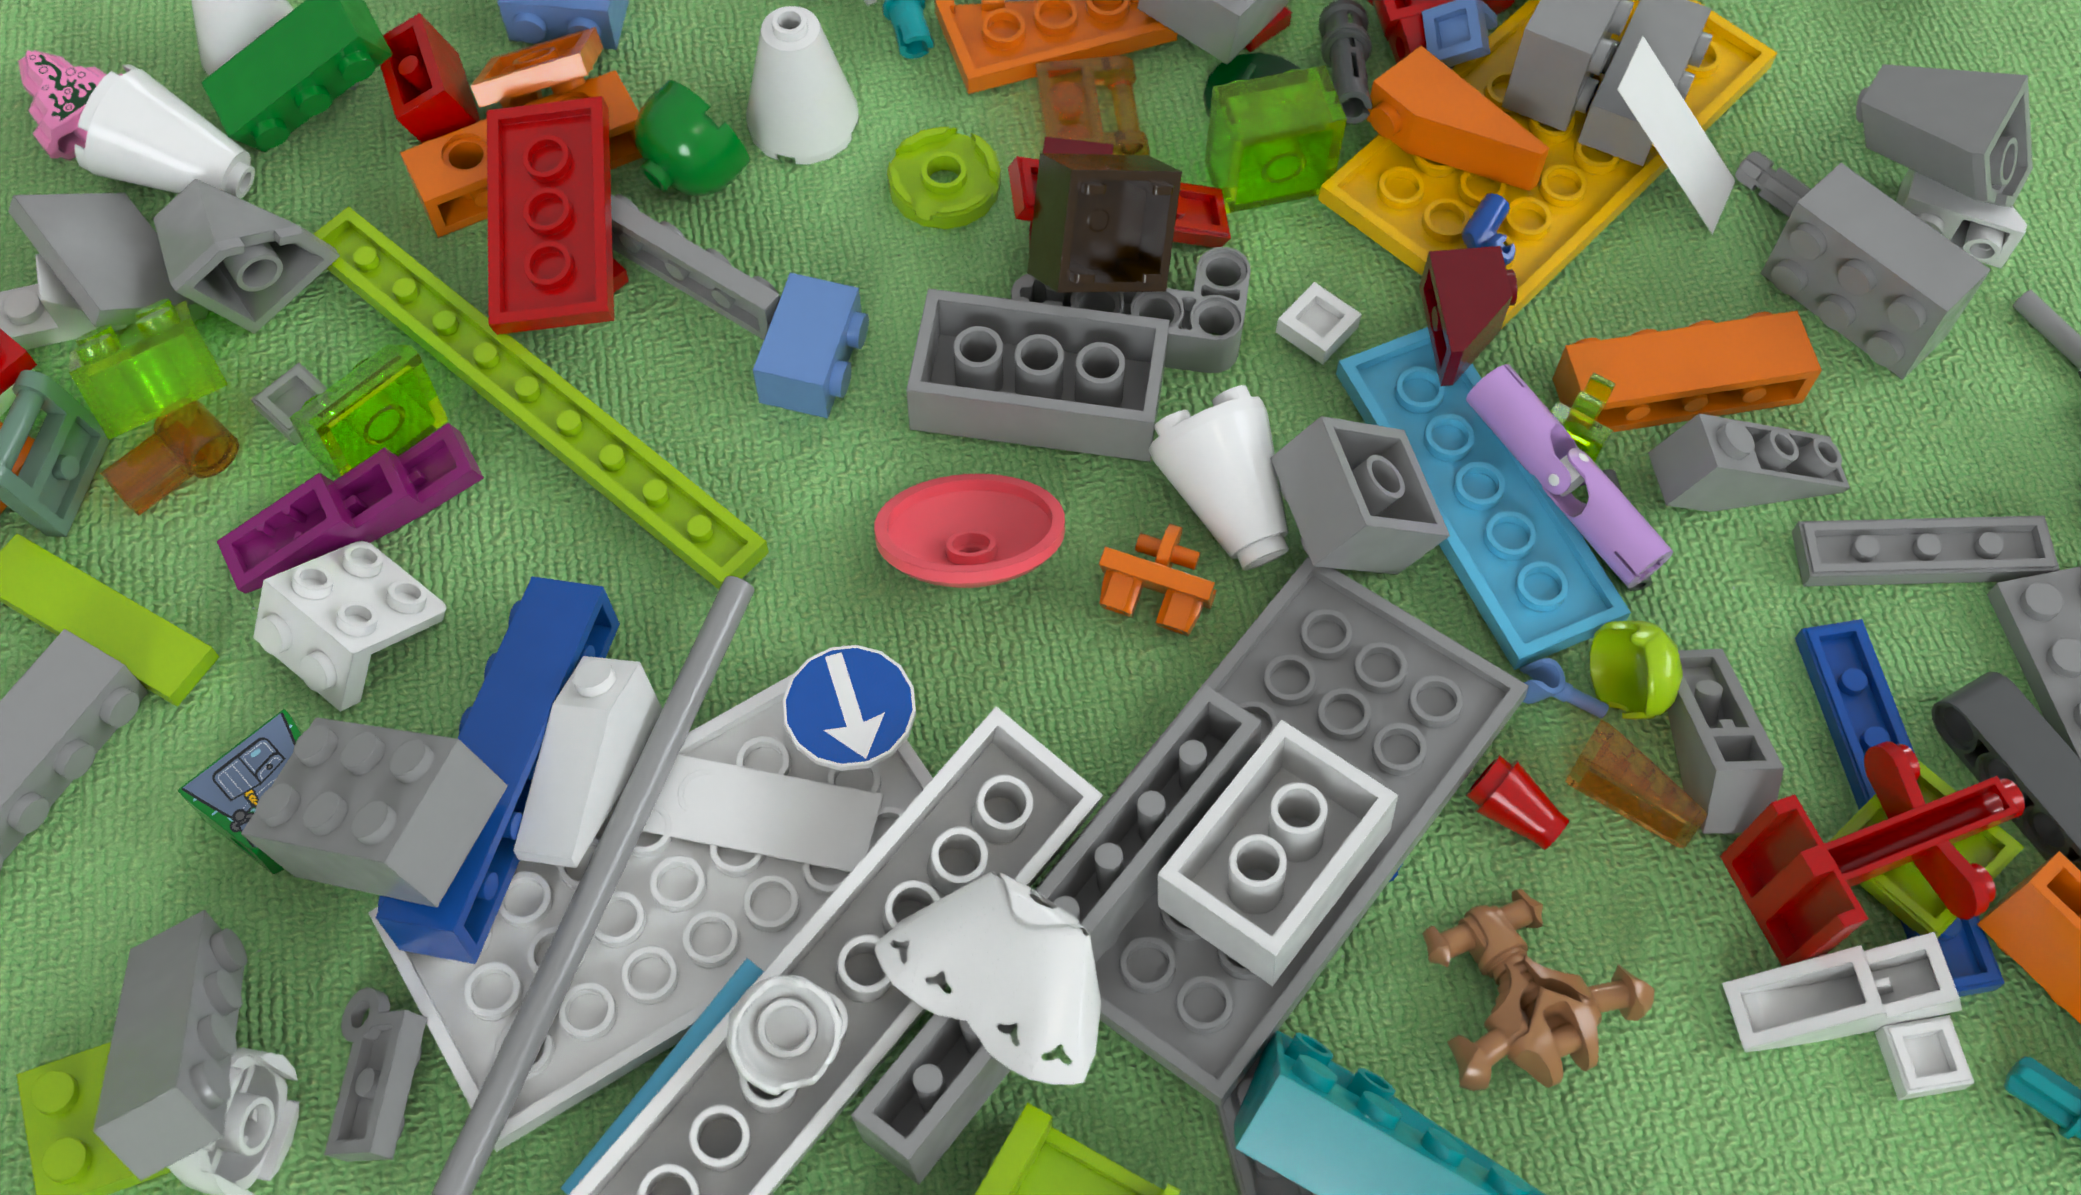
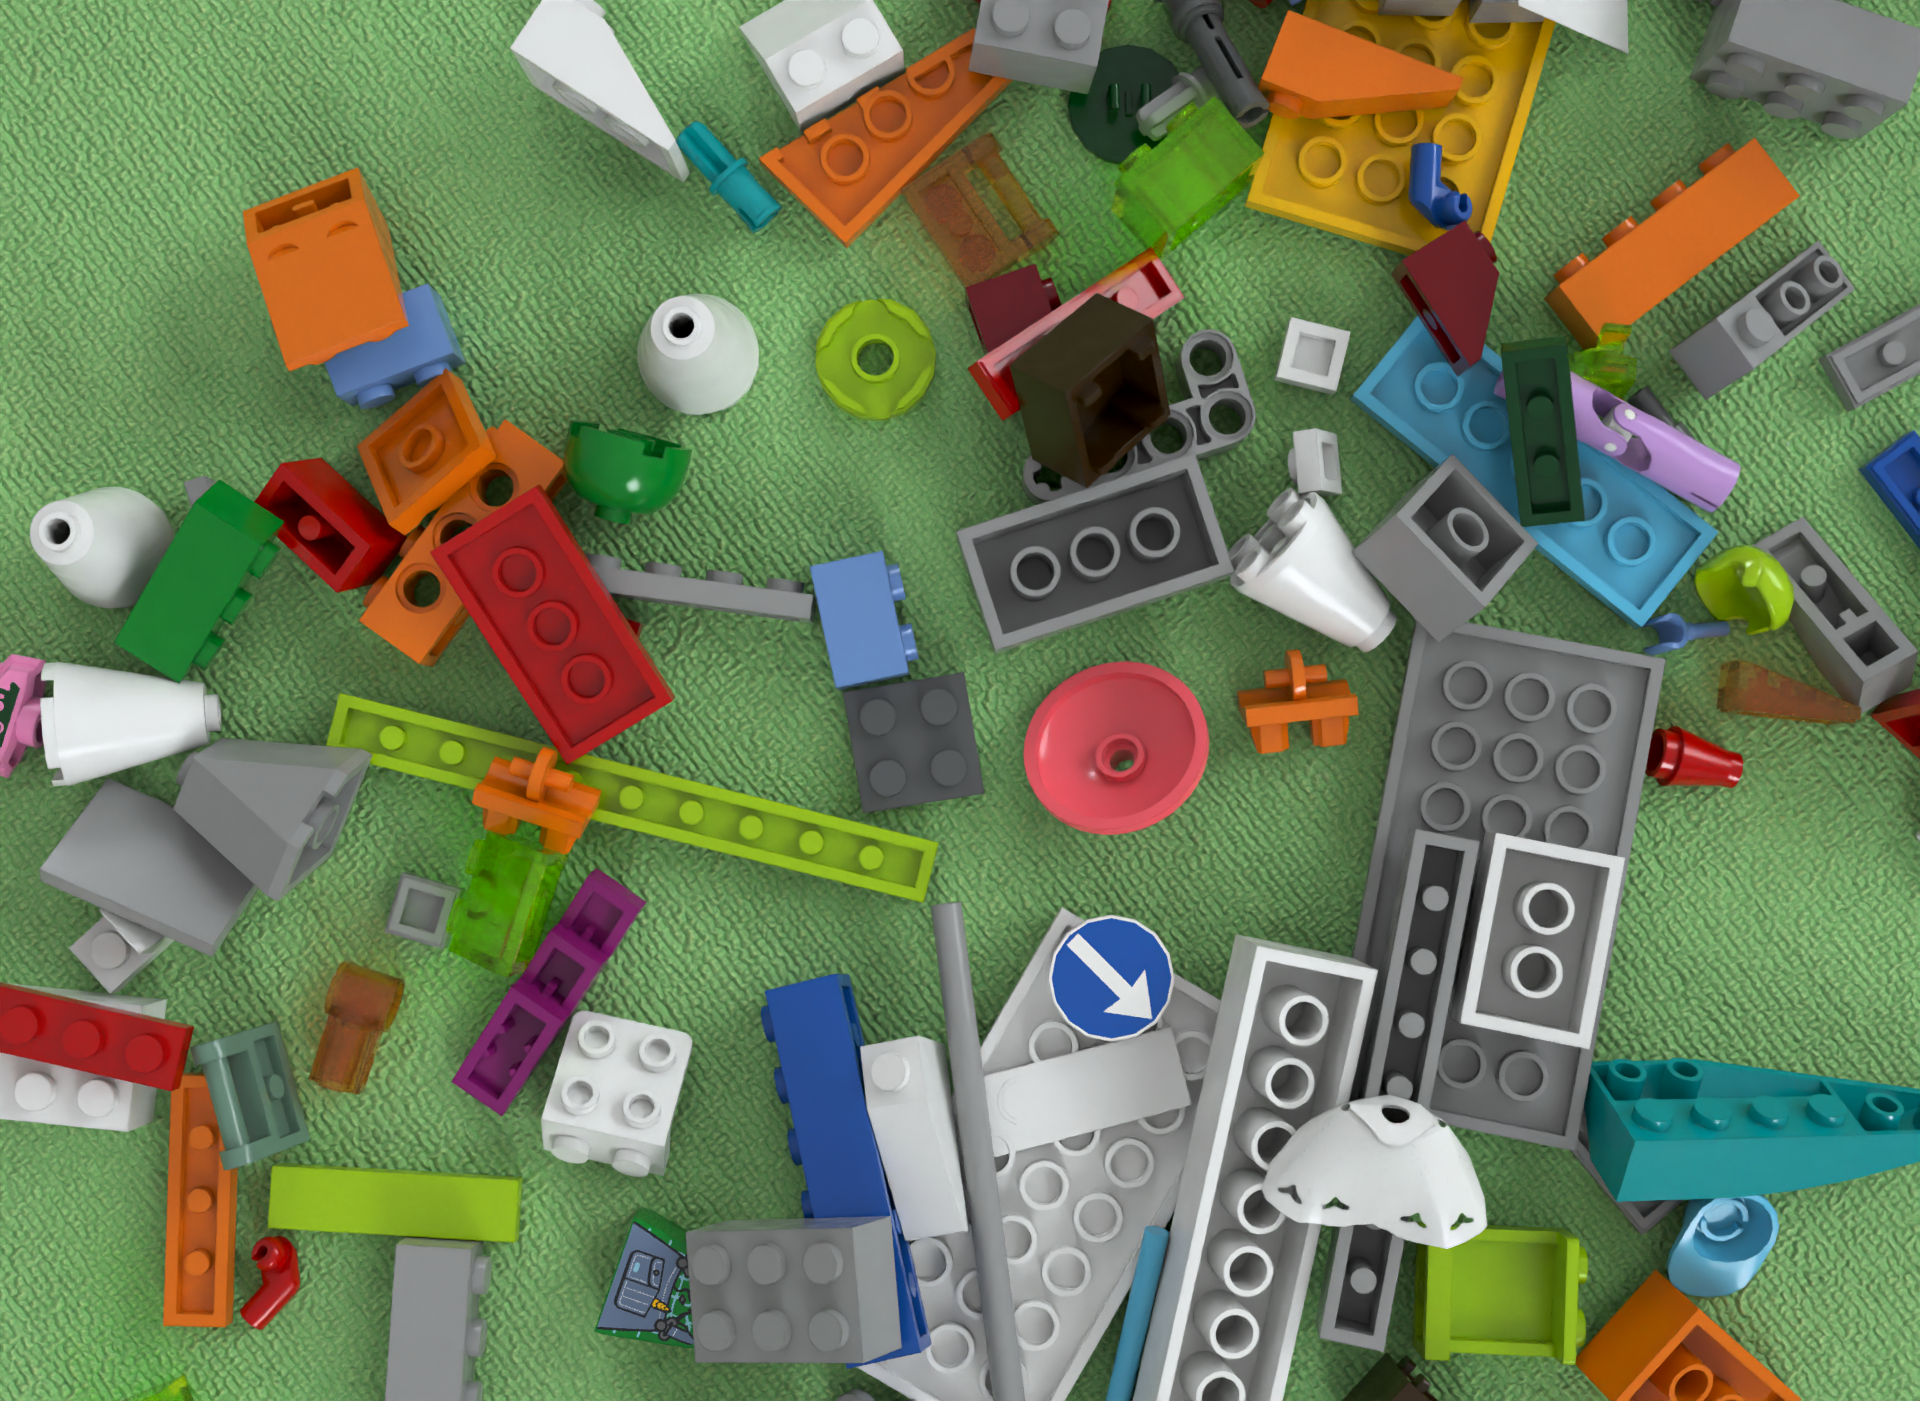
camera: 25 degrees left, 25 degrees up
clear neon green brick [69,298,228,440] -> none
white hair [726,975,842,1095] -> none
medium nougat piece [1422,889,1655,1091] -> none
none -> orange hips [472,747,602,854]
none -> dark grey plate [843,672,984,814]
none -> white plate [1288,428,1342,497]
none -> dark green plate [1501,335,1585,527]

